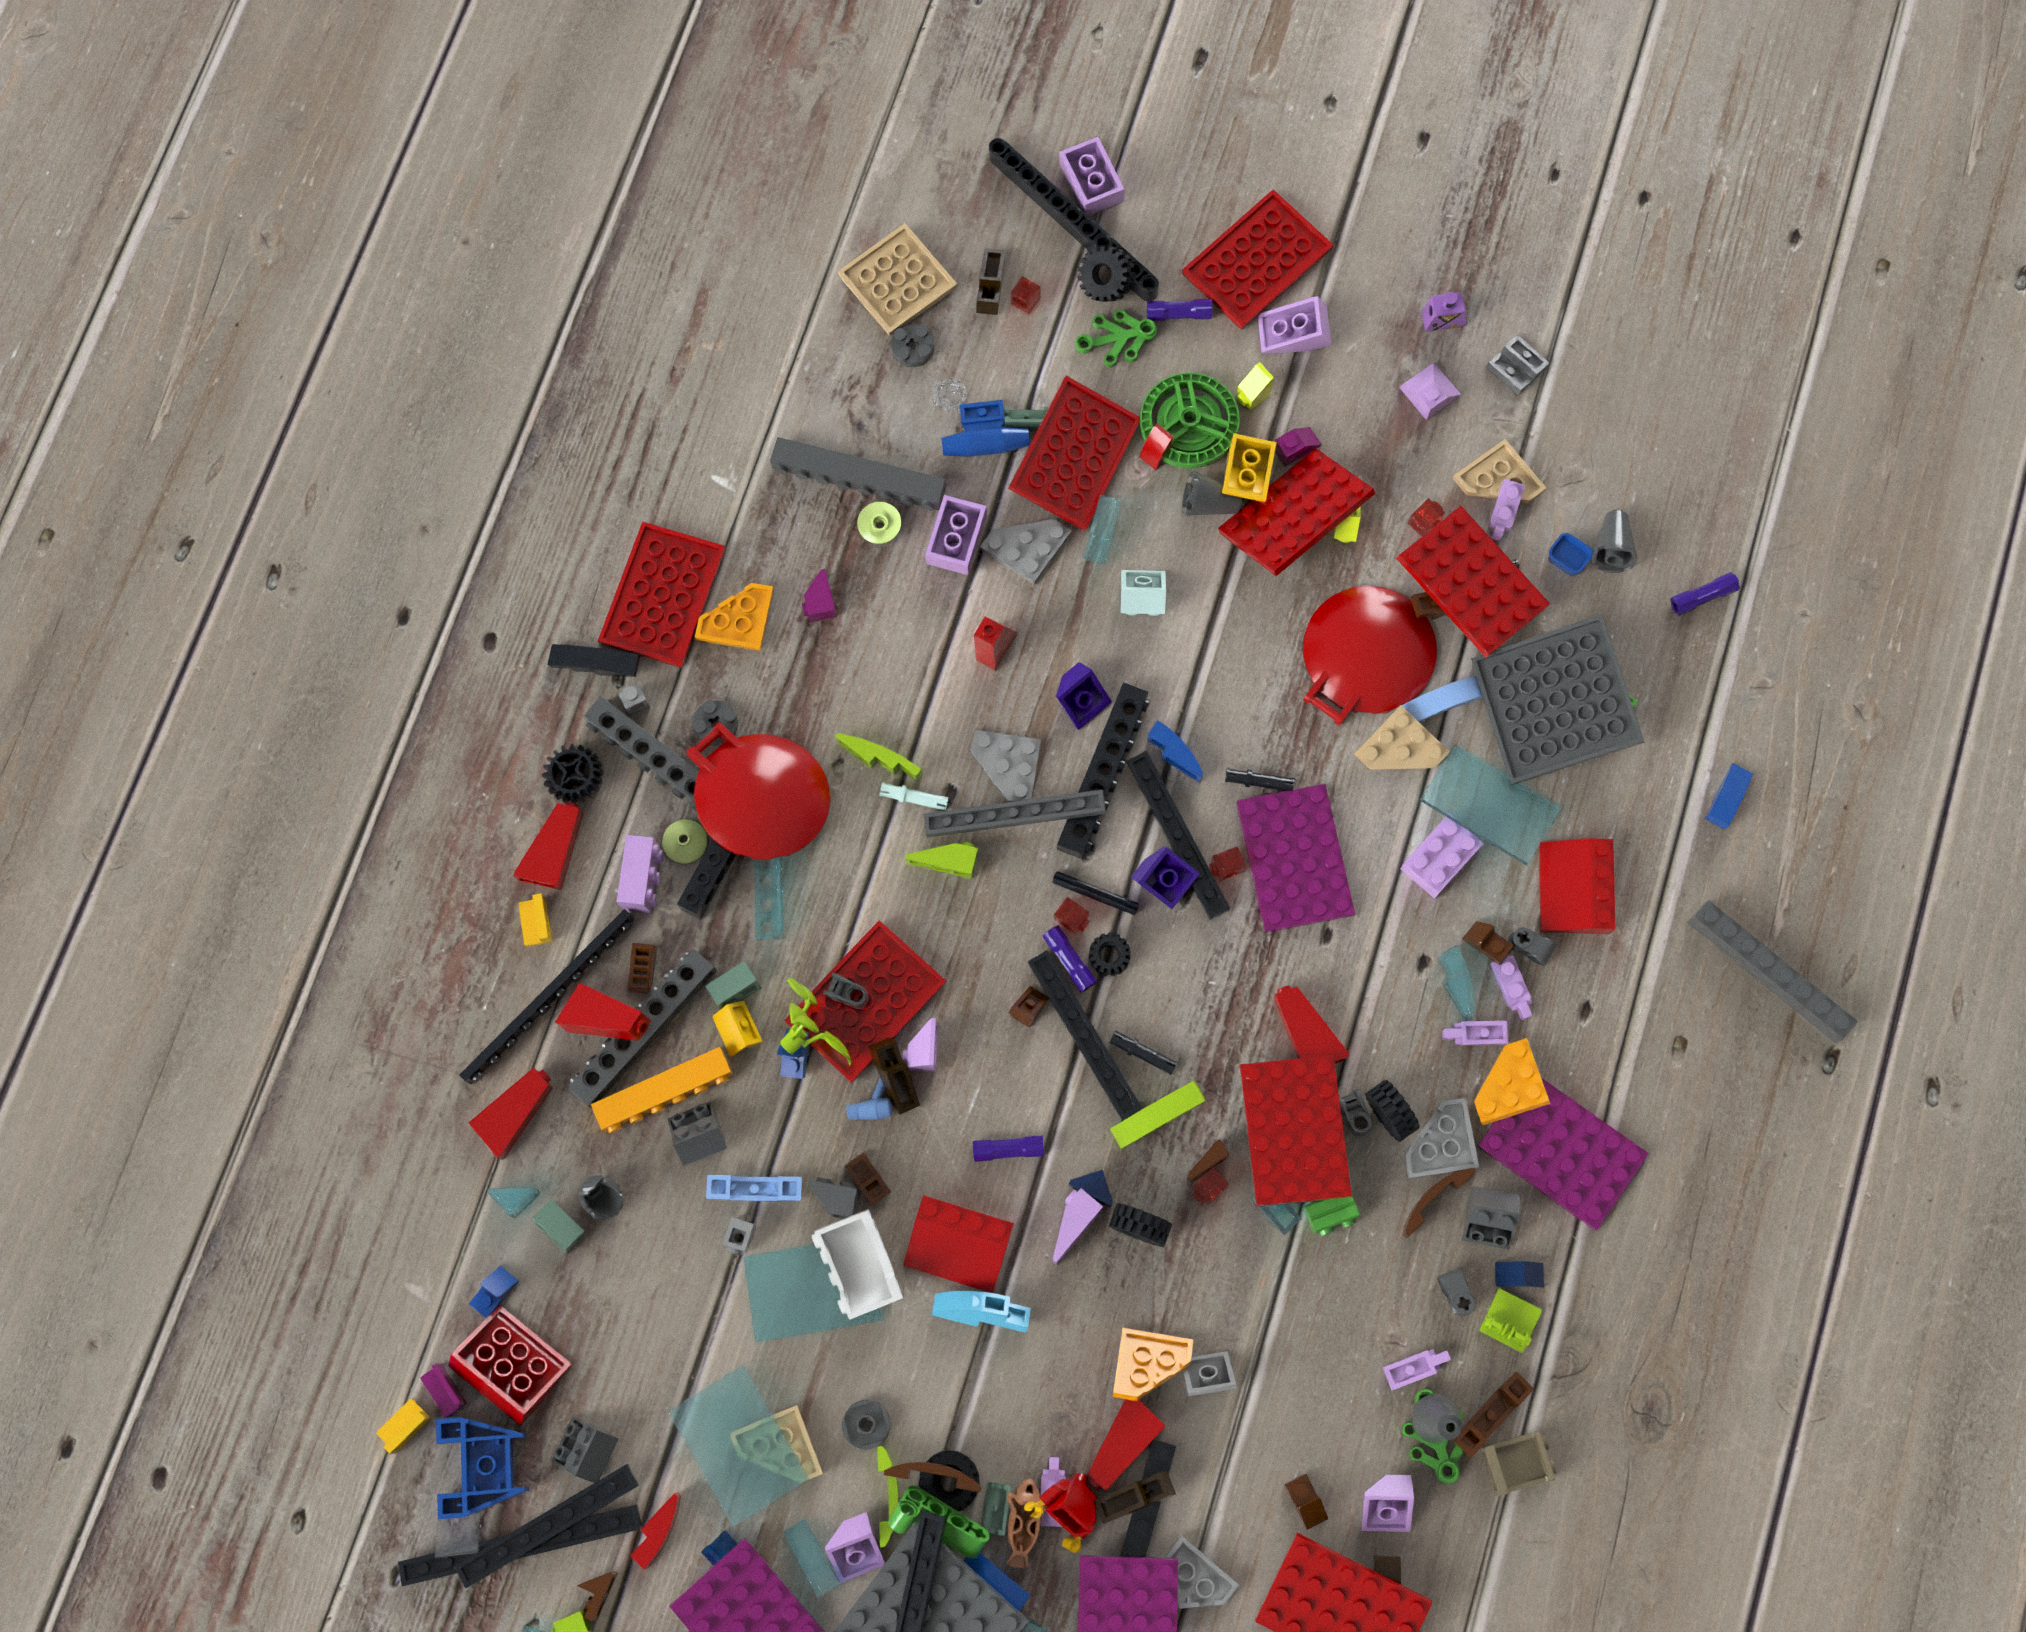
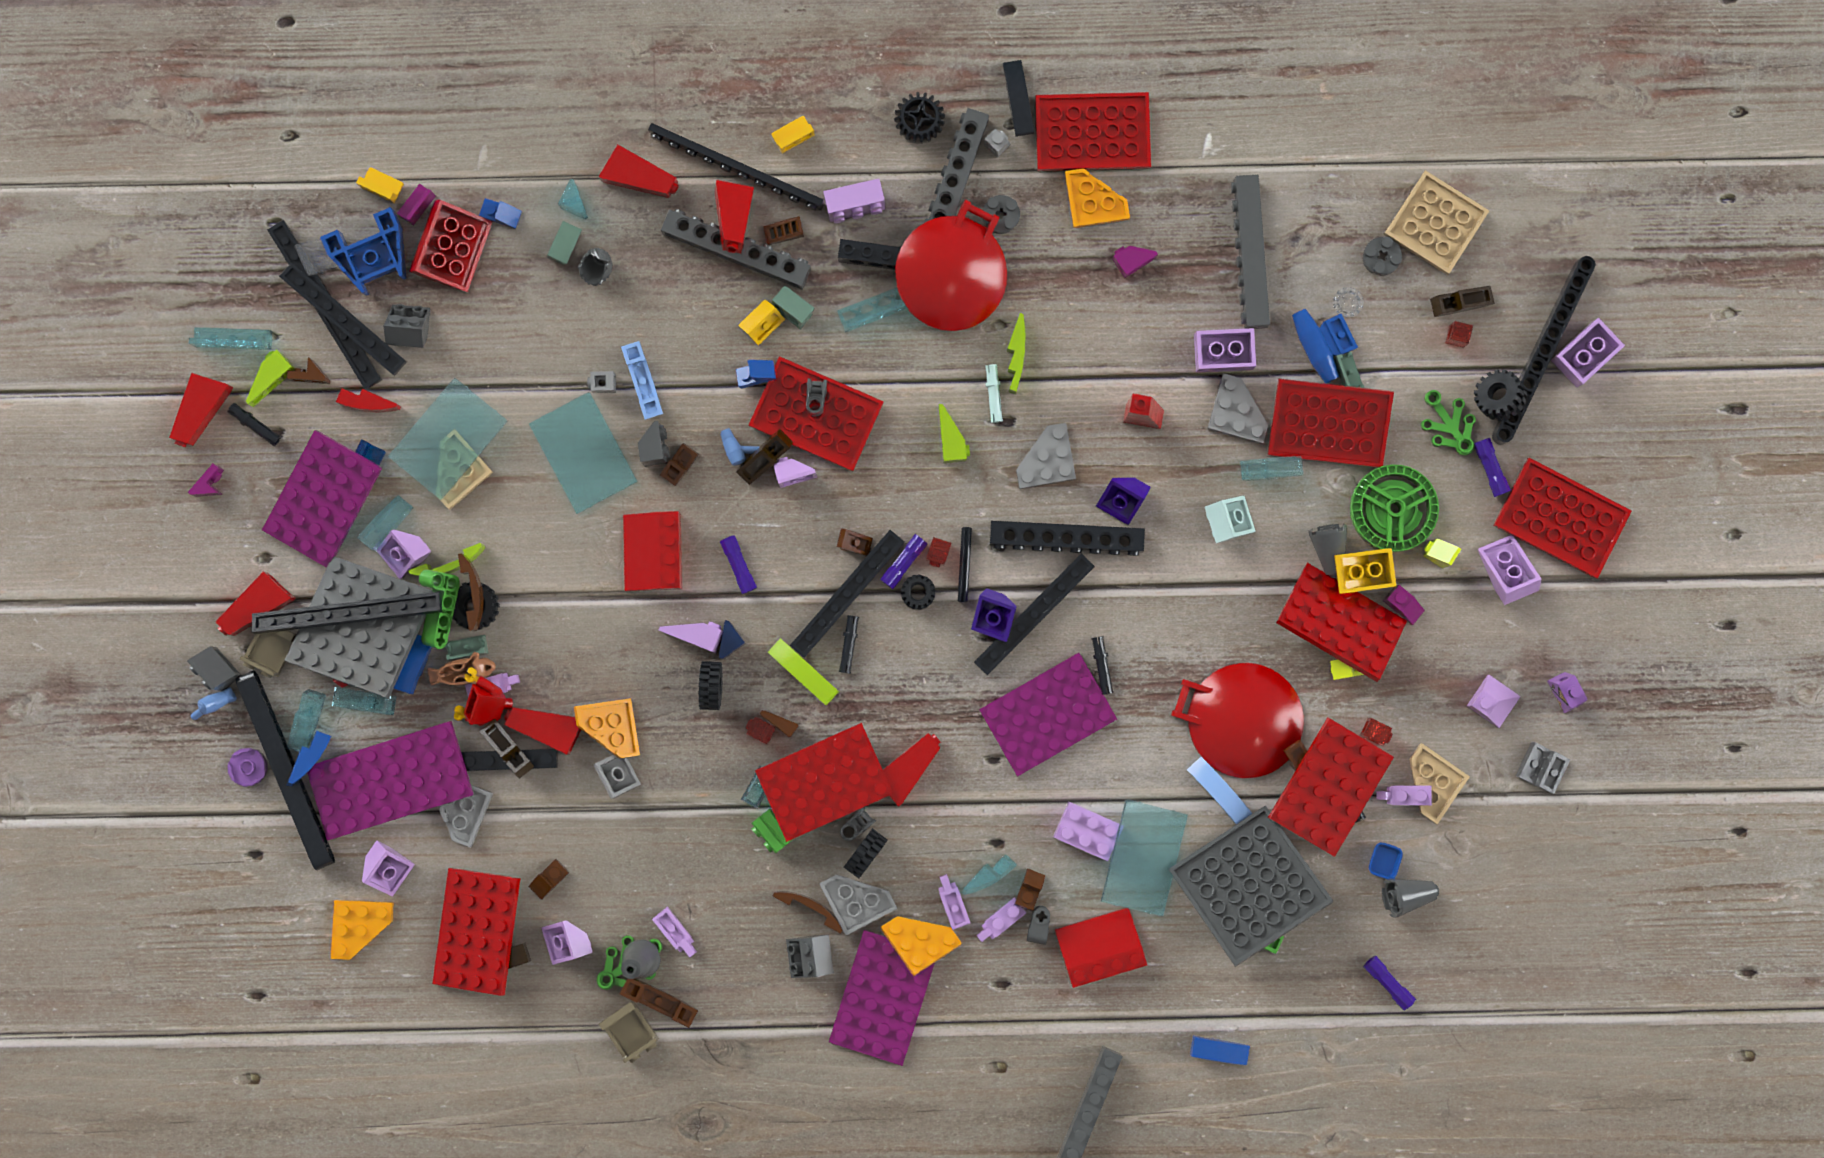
camera: 70 degrees right, 10 degrees up
red slope [513,802,583,891] -> none
light orange brick [591,1047,733,1134] -> none
yellowish green dish [662,819,708,864] -> none
dark grey slope [667,1101,727,1166] -> none
lime plant [780,977,852,1065] -> none
white cylinder [811,1209,903,1320] -> none
dark grey plate [842,1400,891,1450] -> none
yellowish green dish [857,502,901,544] -> none
dark grey plate [924,790,1106,838] -> none
medium azure slope [932,1291,1031,1333] -> none
red slope [1139,424,1174,470] -> none
blue slope [1147,720,1203,783] -> none
clear red brick [1209,846,1246,882] -> none
tan plate [1353,705,1450,770] -> none
dark grey piece [1437,1268,1475,1316] -> none
lime hinge [1479,1288,1542,1353] -> none
dark blue slope [1495,1261,1544,1288] -> none

